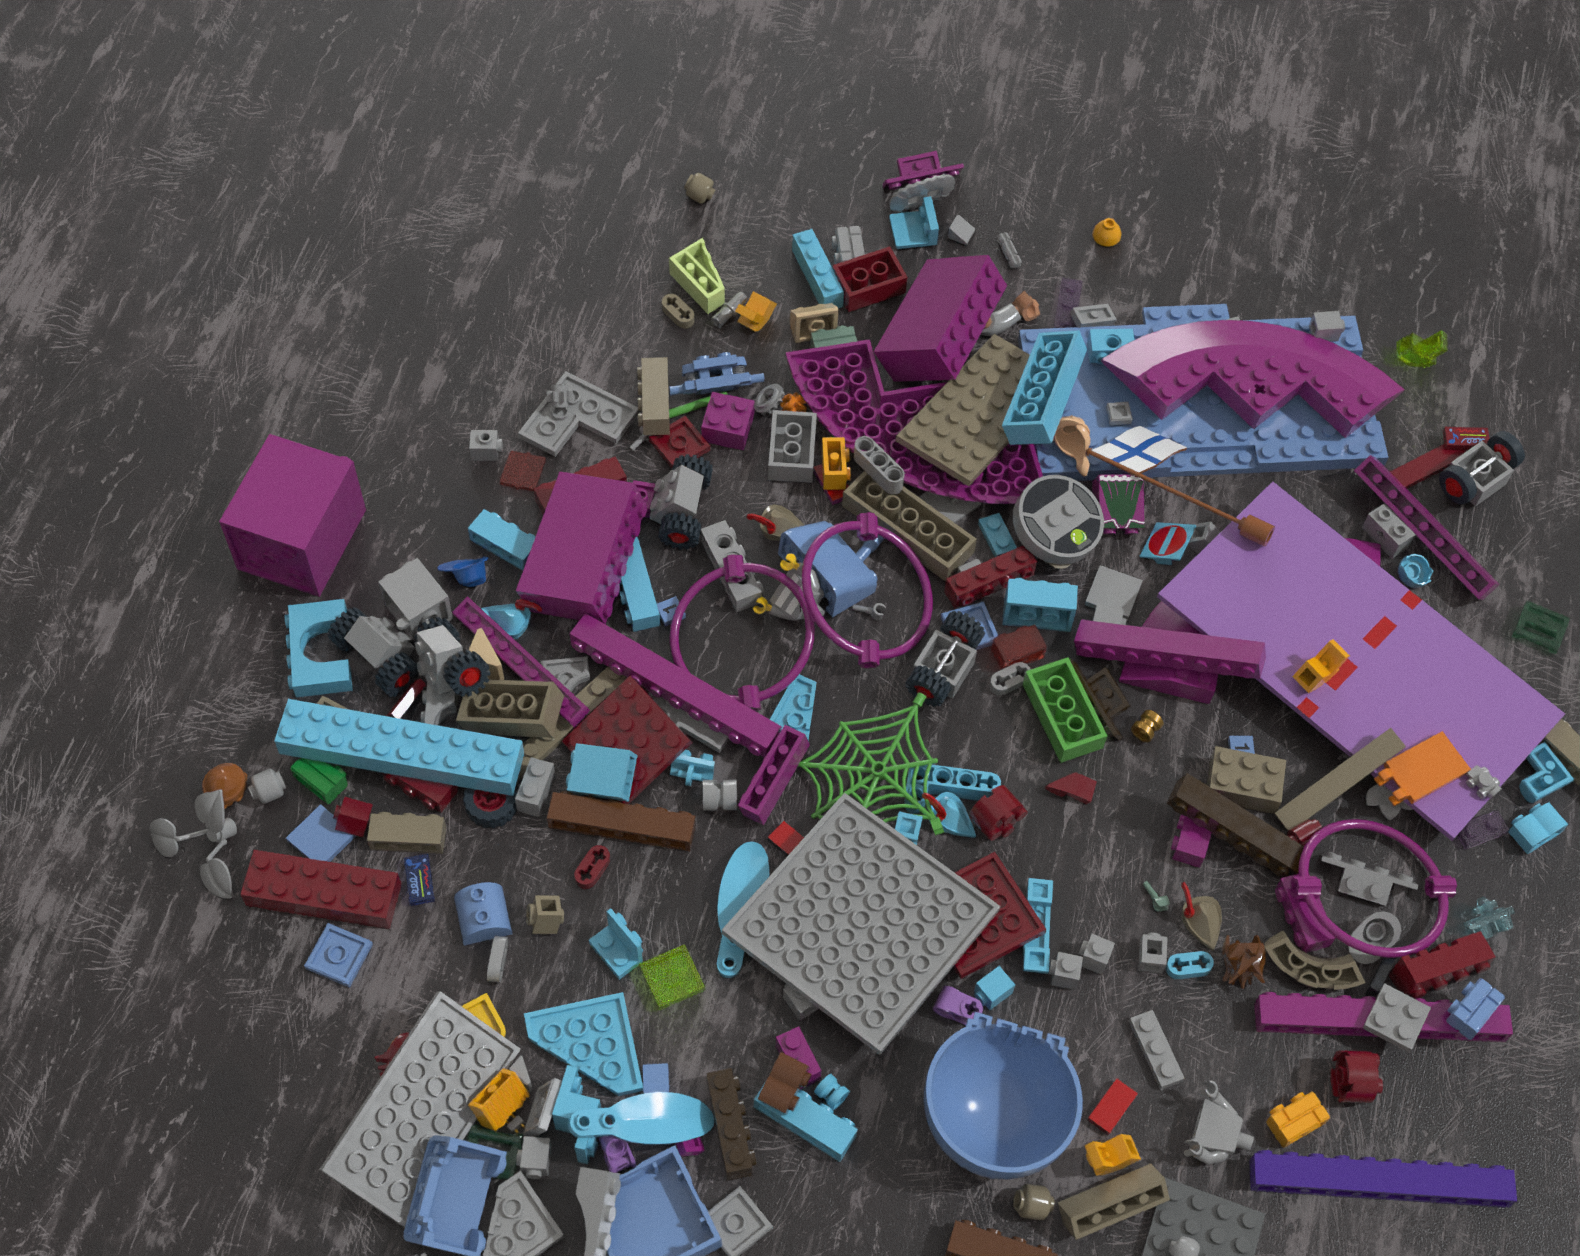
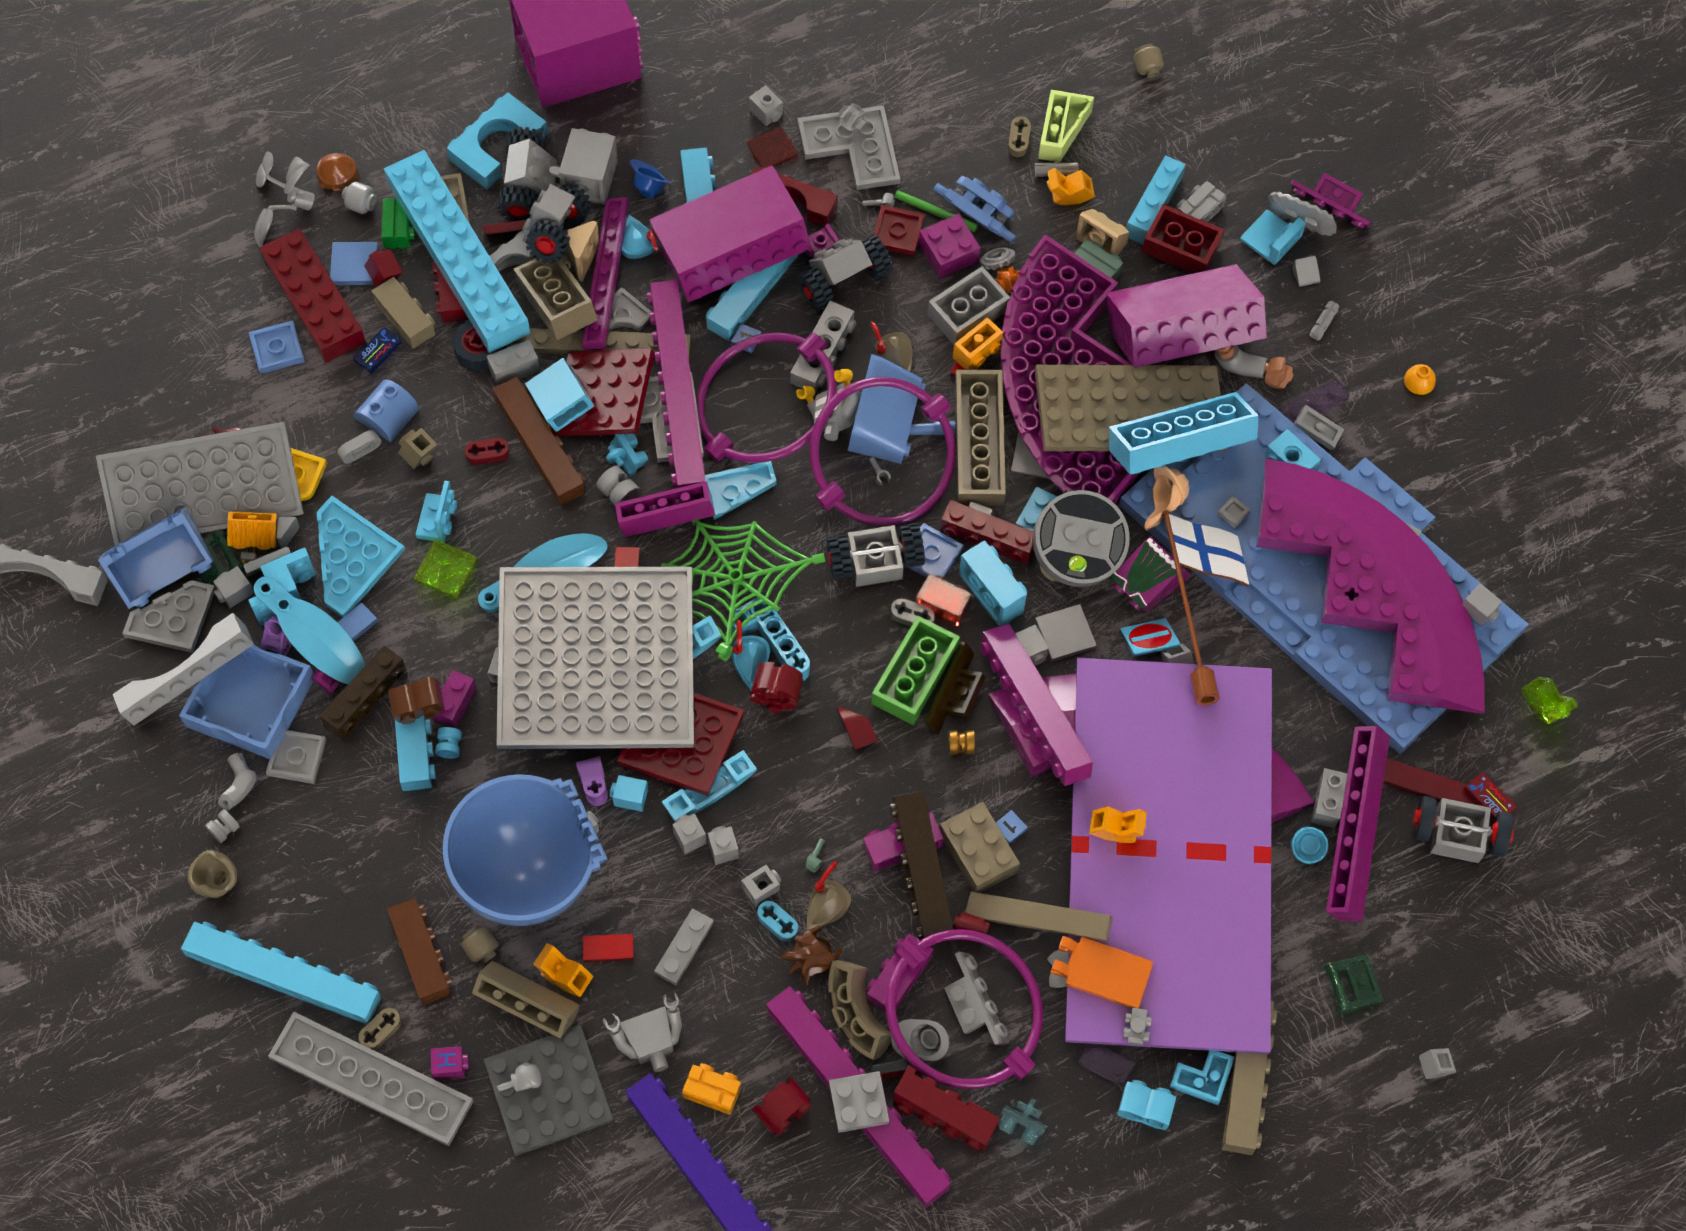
camera: 50 degrees right, 5 degrees up
dark tan brick [637,357,670,435] -> none
light grey beam [854,436,905,494] -> none
medium blue brick [1446,978,1505,1040] -> none

